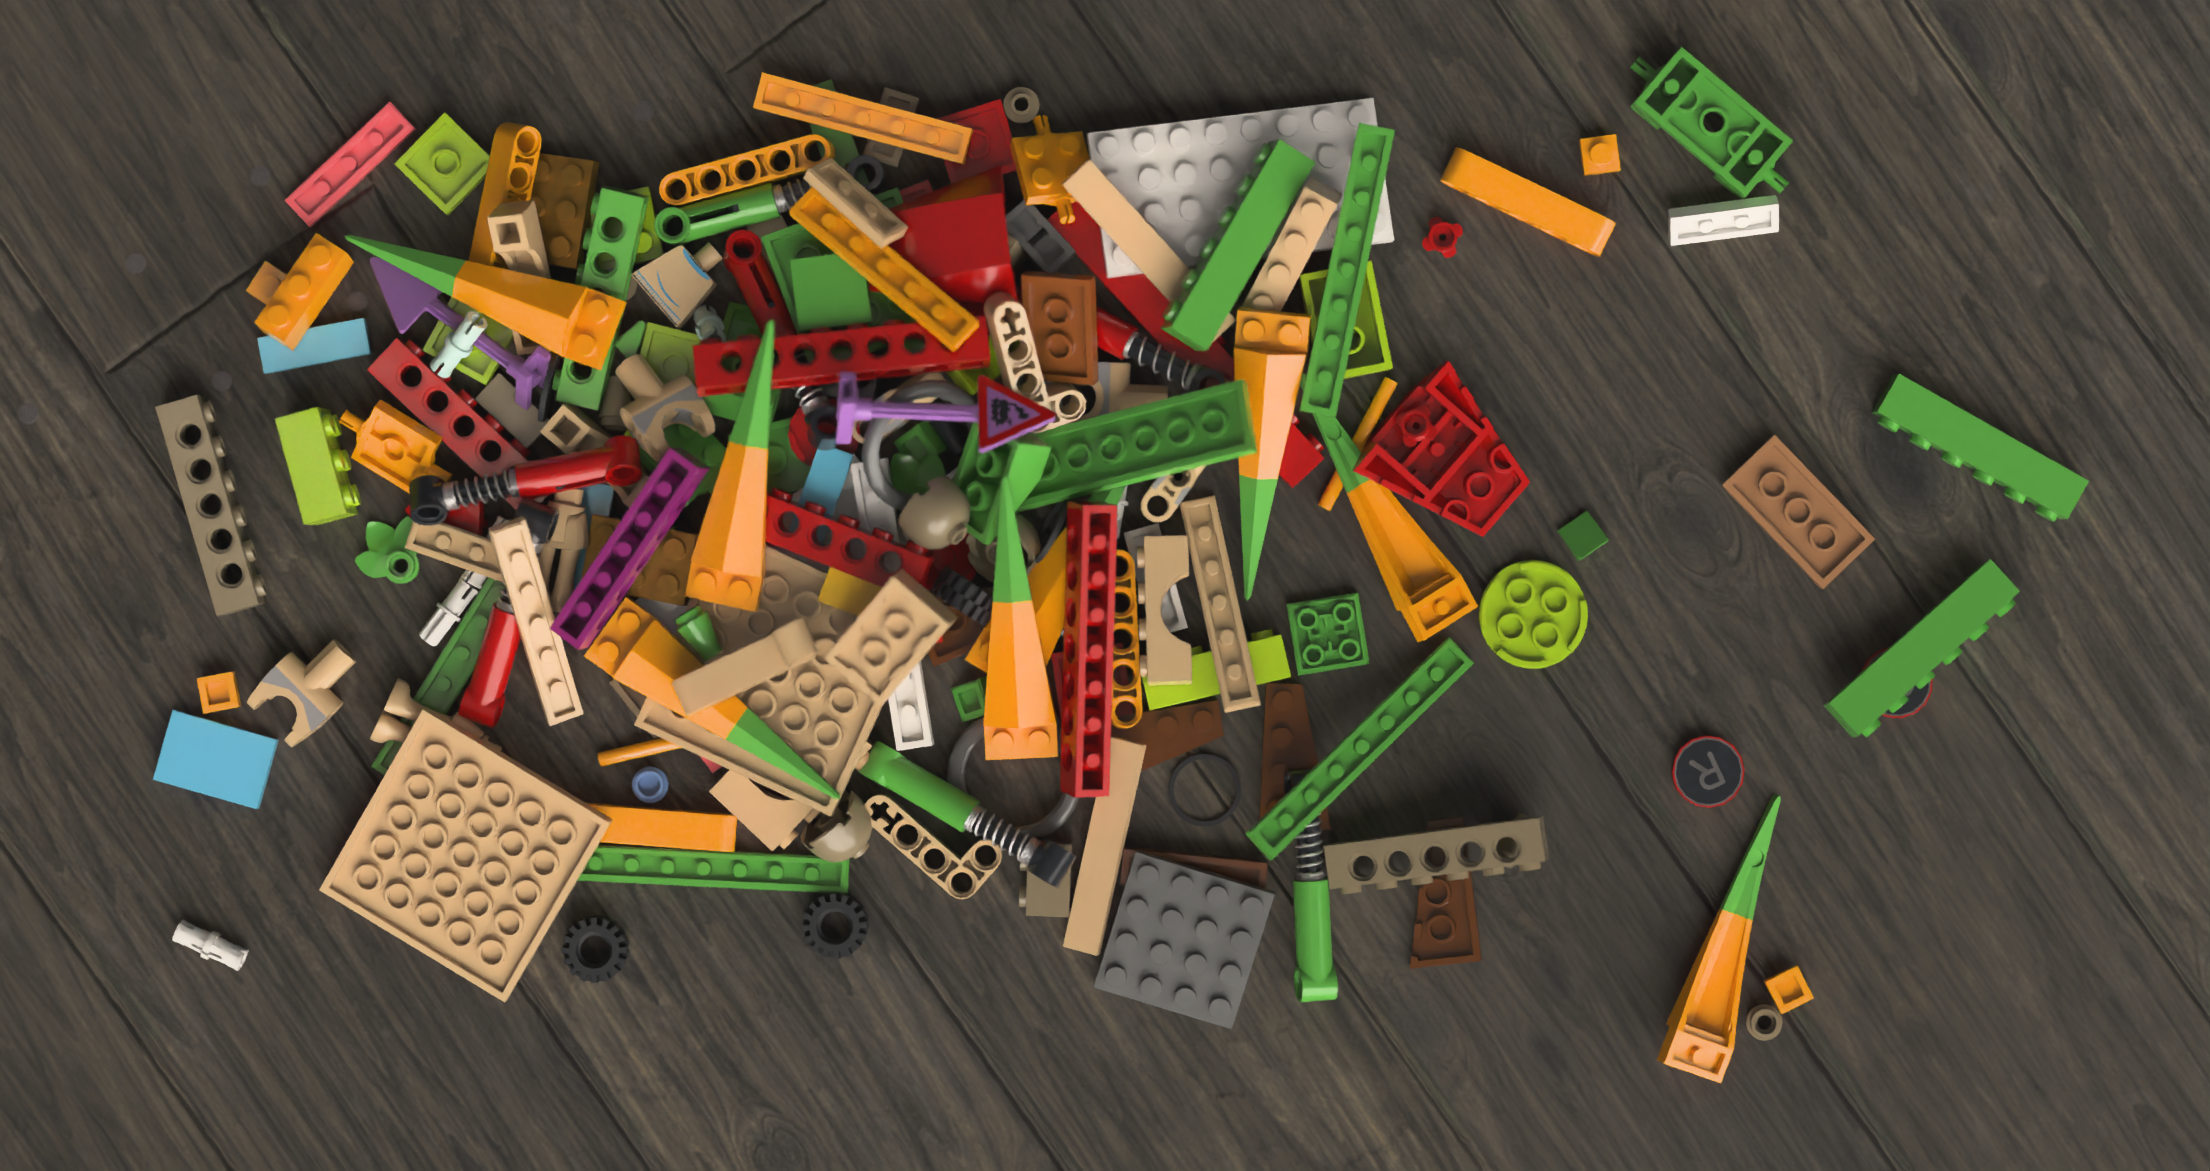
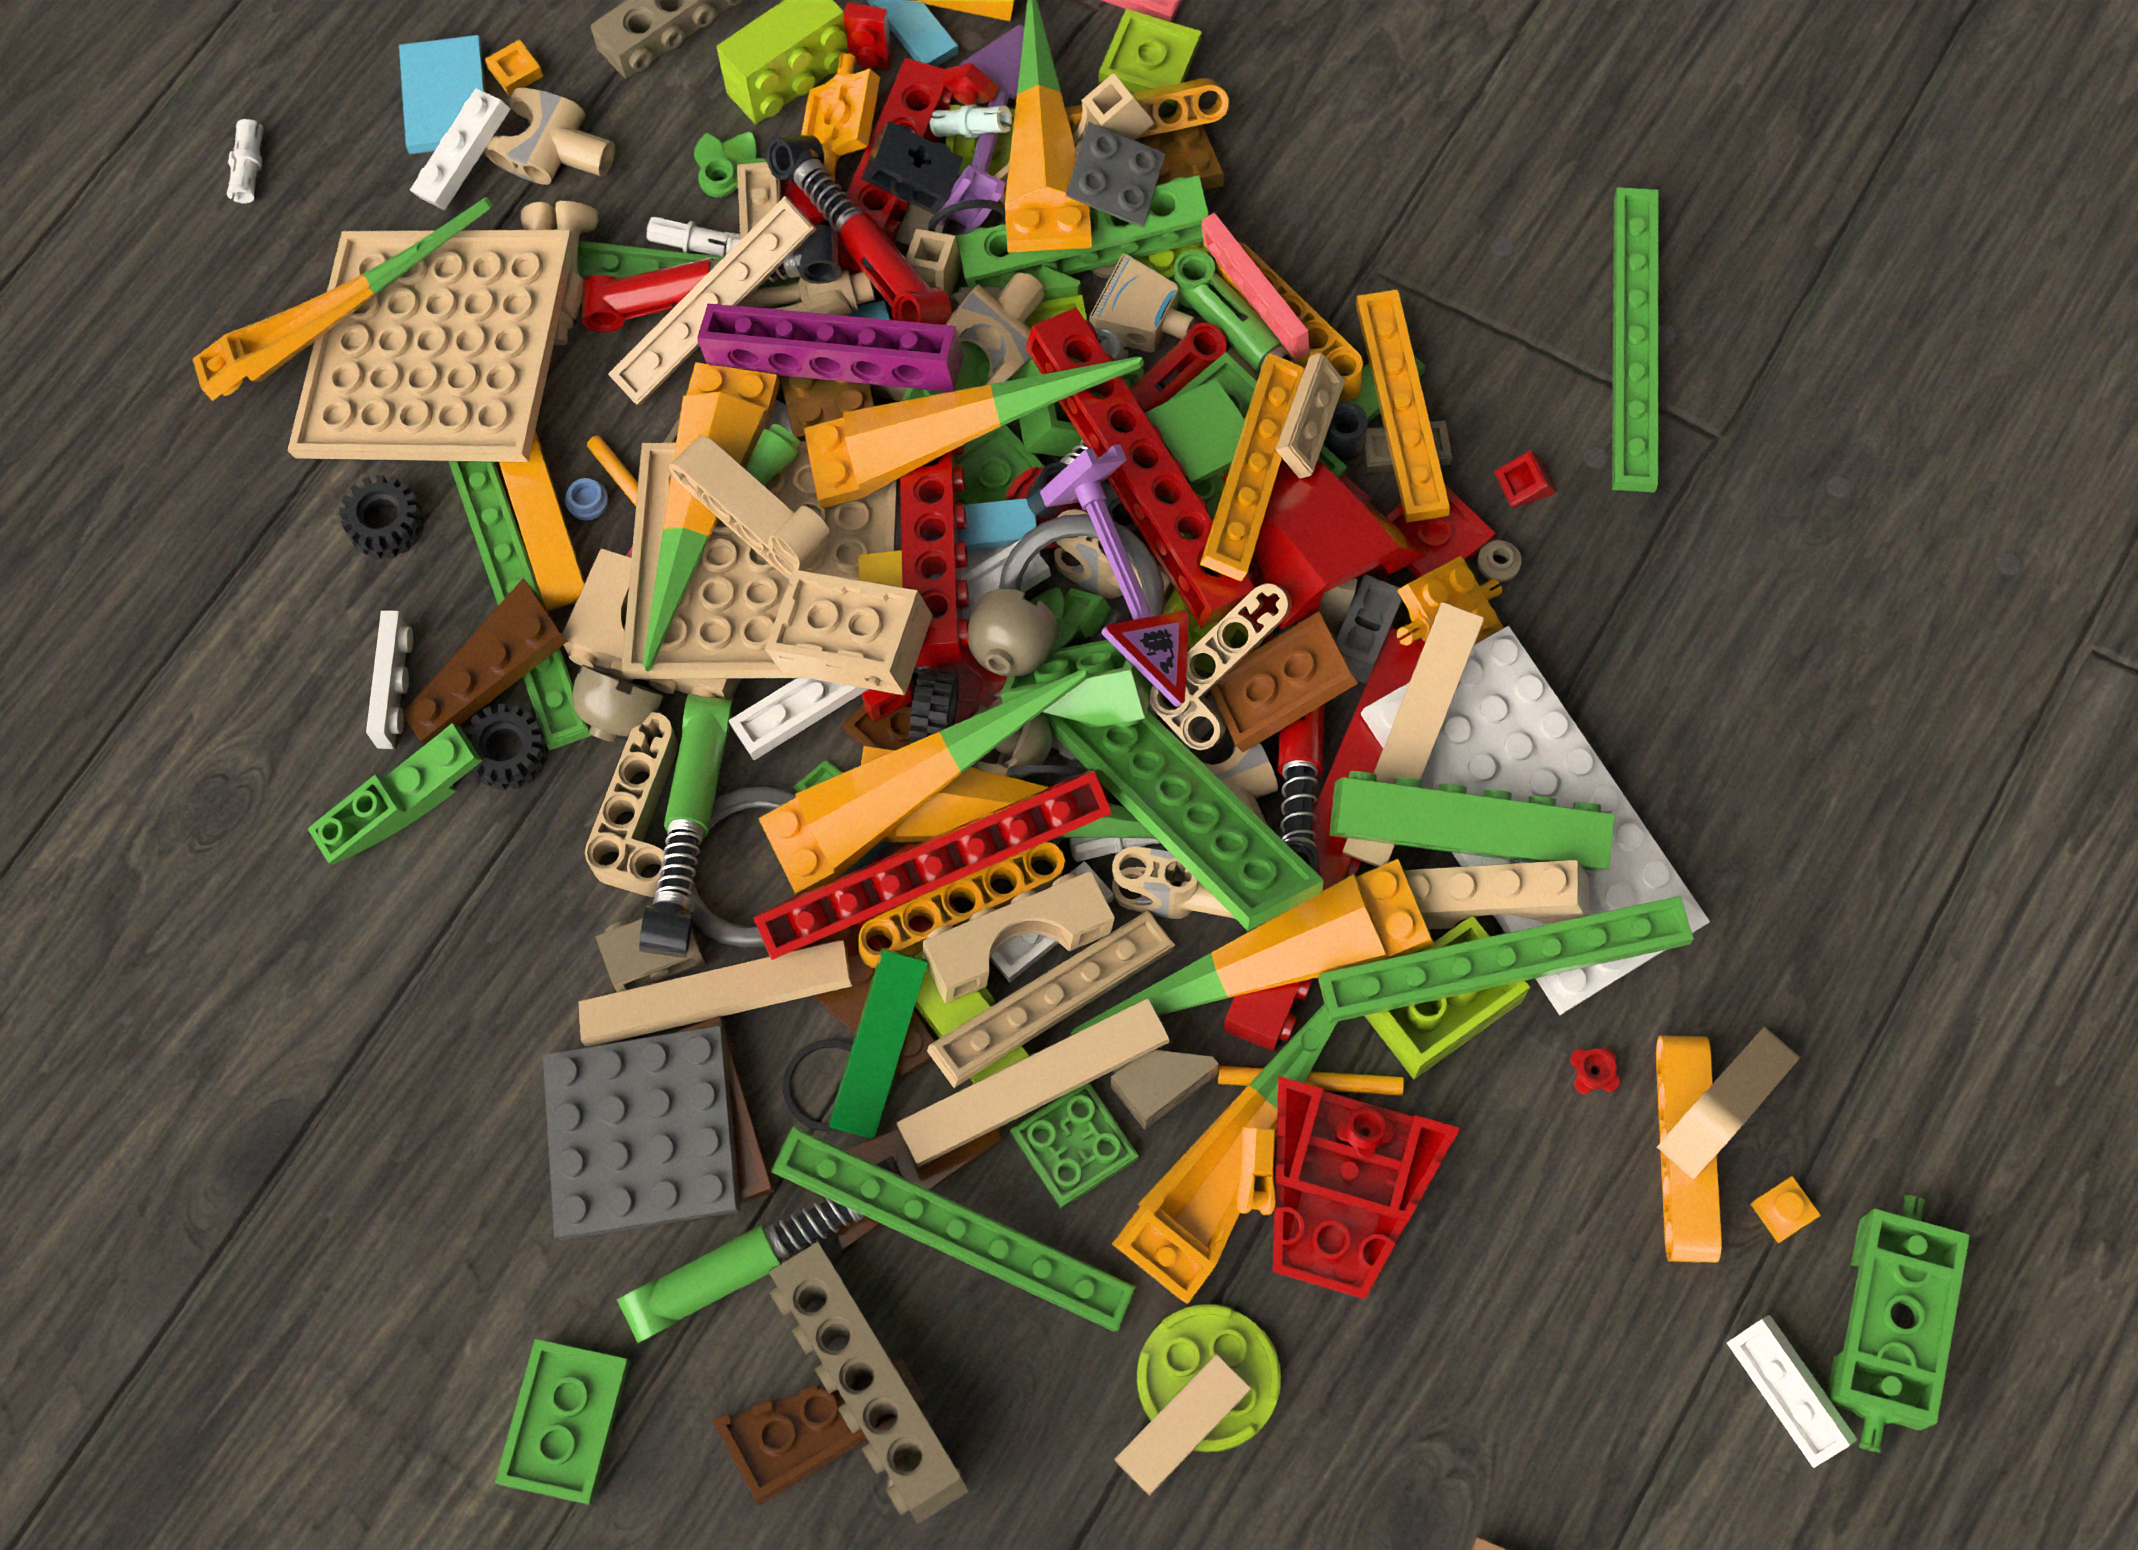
camera: 70 degrees right, 20 degrees down
bright green slope [1557,511,1609,561] -> none
none -> light orange plate [193,197,493,401]
none -> bright green slope [307,723,482,865]
none -> white plate [366,611,413,749]
none -> reddish brown wing [403,578,568,745]
none -> white plate [410,89,511,210]
none -> bright green plate [495,1339,630,1506]
none -> green tile [828,948,928,1139]
none -> red plate [843,2,892,70]
none -> black brick [861,121,964,215]
none -> tan tile [896,998,1169,1167]
none -> red plate [941,63,1000,105]
none -> dark grey hinge [1065,122,1165,227]
none -> dark tan slope [1111,1050,1219,1130]
none -> tan tile [1115,1354,1251,1496]
none -> coral tile [1201,213,1310,360]
none -> light orange bar [1236,1128,1276,1215]
none -> red slope [1494,450,1557,508]
none -> tan beam [1656,1026,1801,1179]

